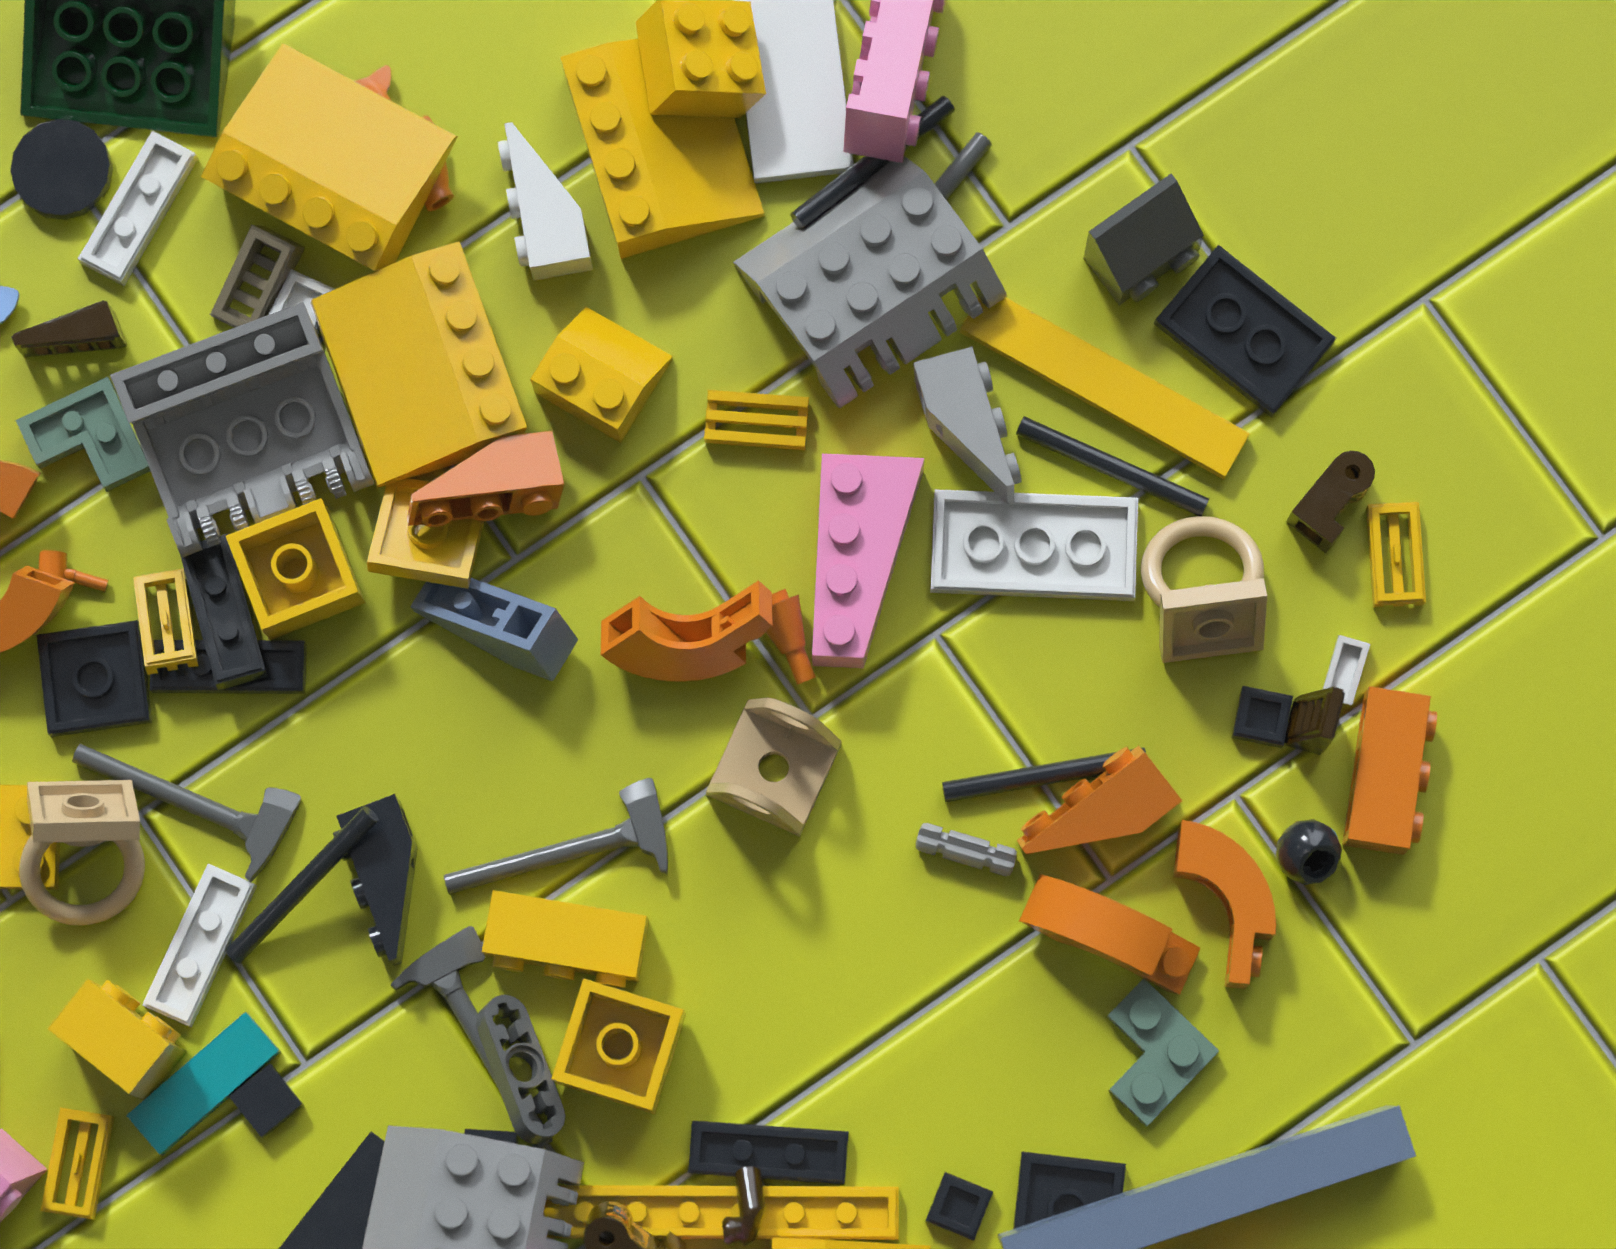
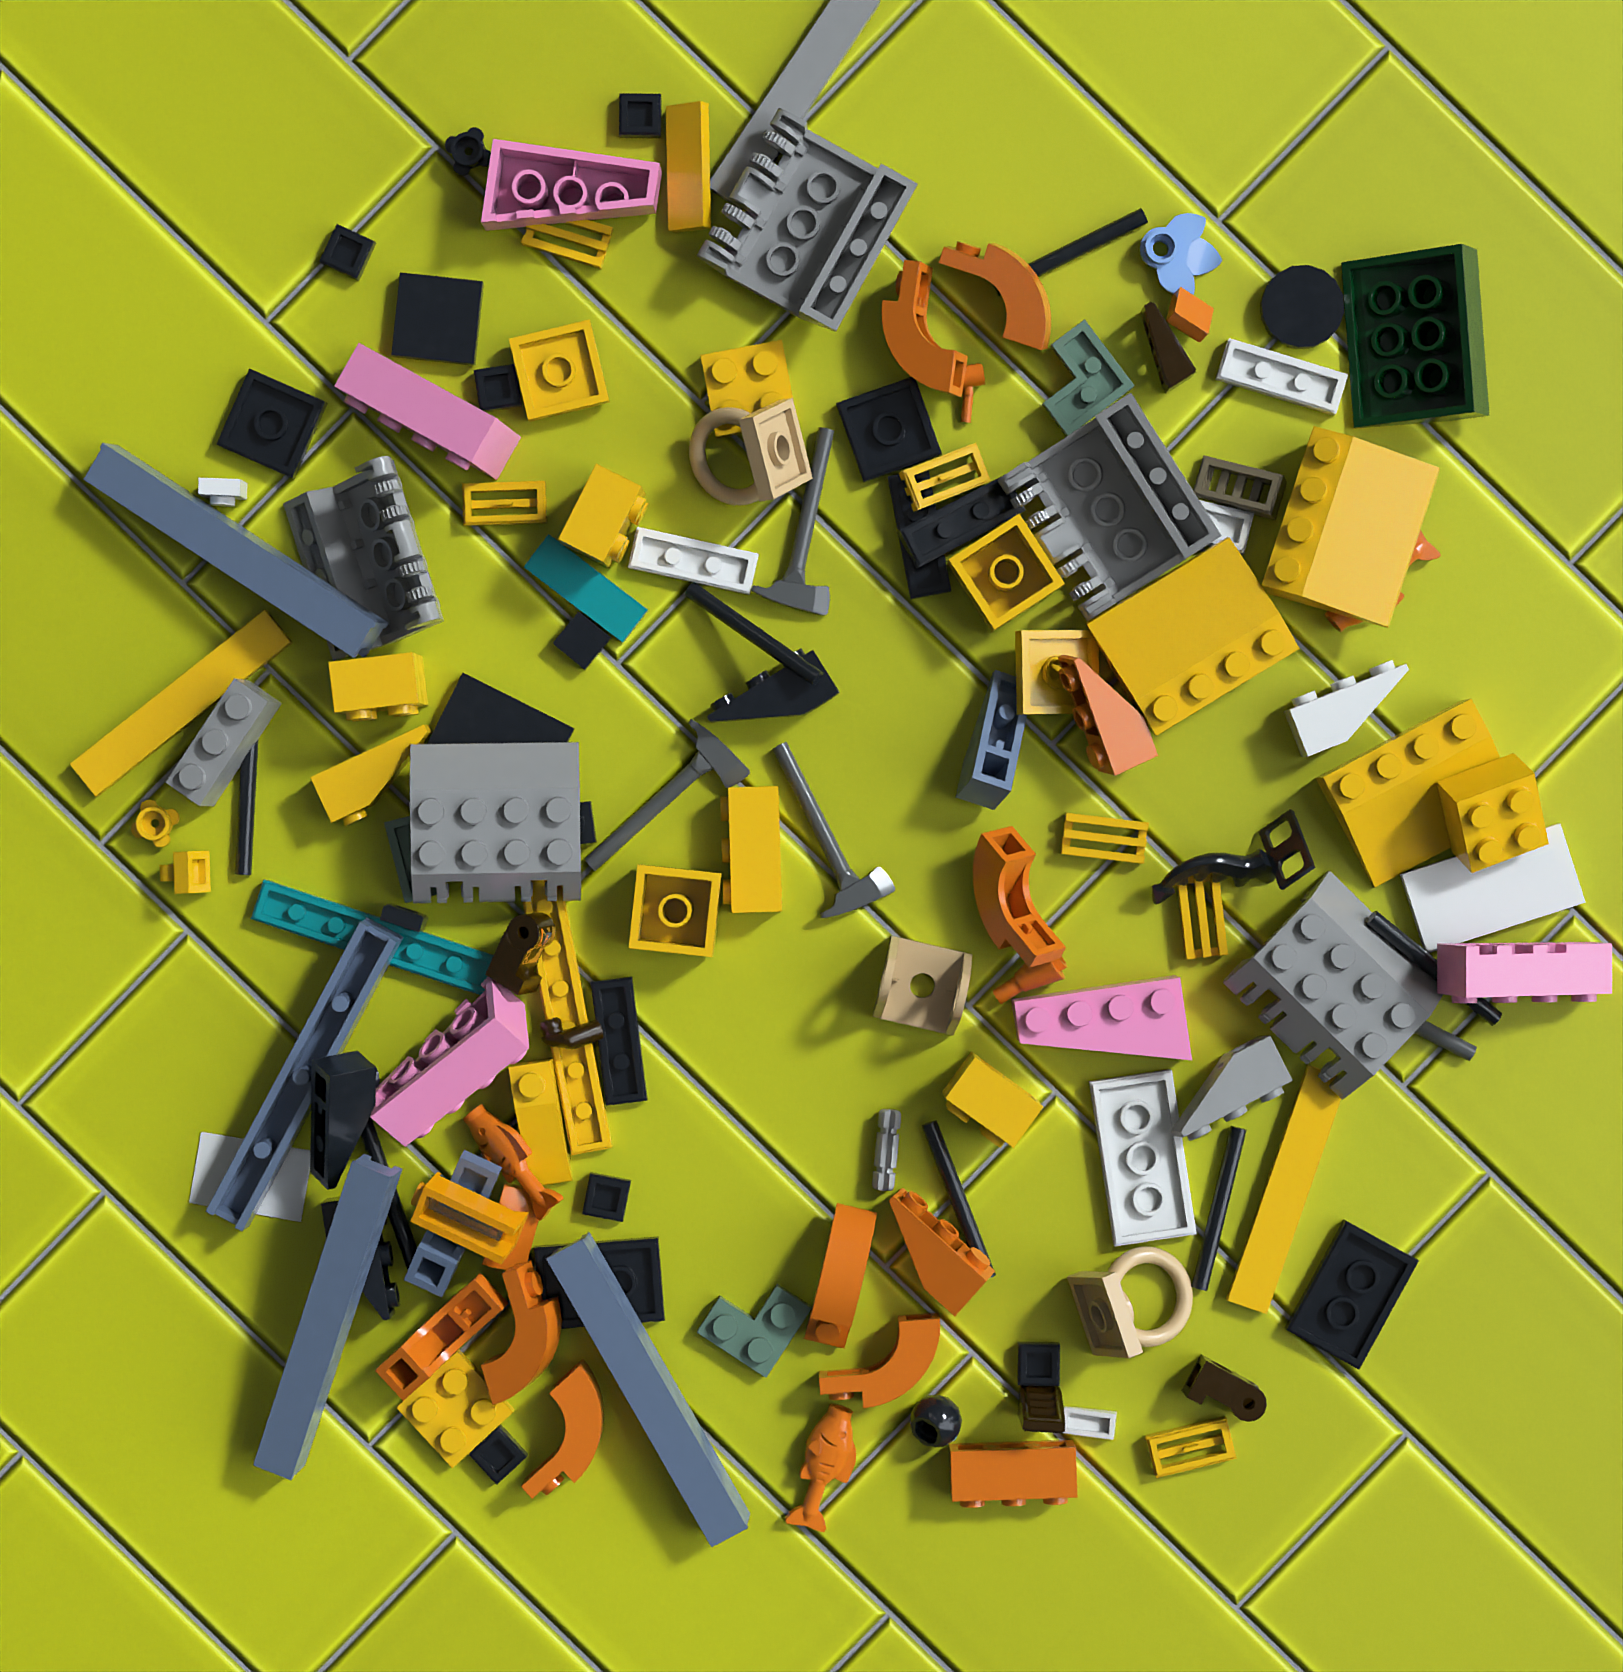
camera: 75 degrees right, 10 degrees up
dark grey beam [476,995,565,1144] -> none
yellow slope [530,307,673,443] -> none
dark grey slope [1083,173,1204,306] -> none
none -> orange animal [785,1404,856,1532]
none -> yellow brick [942,1051,1043,1148]
none -> yellow tile [1060,813,1149,864]
none -> black piece [1152,809,1316,905]
none -> orange tile [1166,287,1214,342]

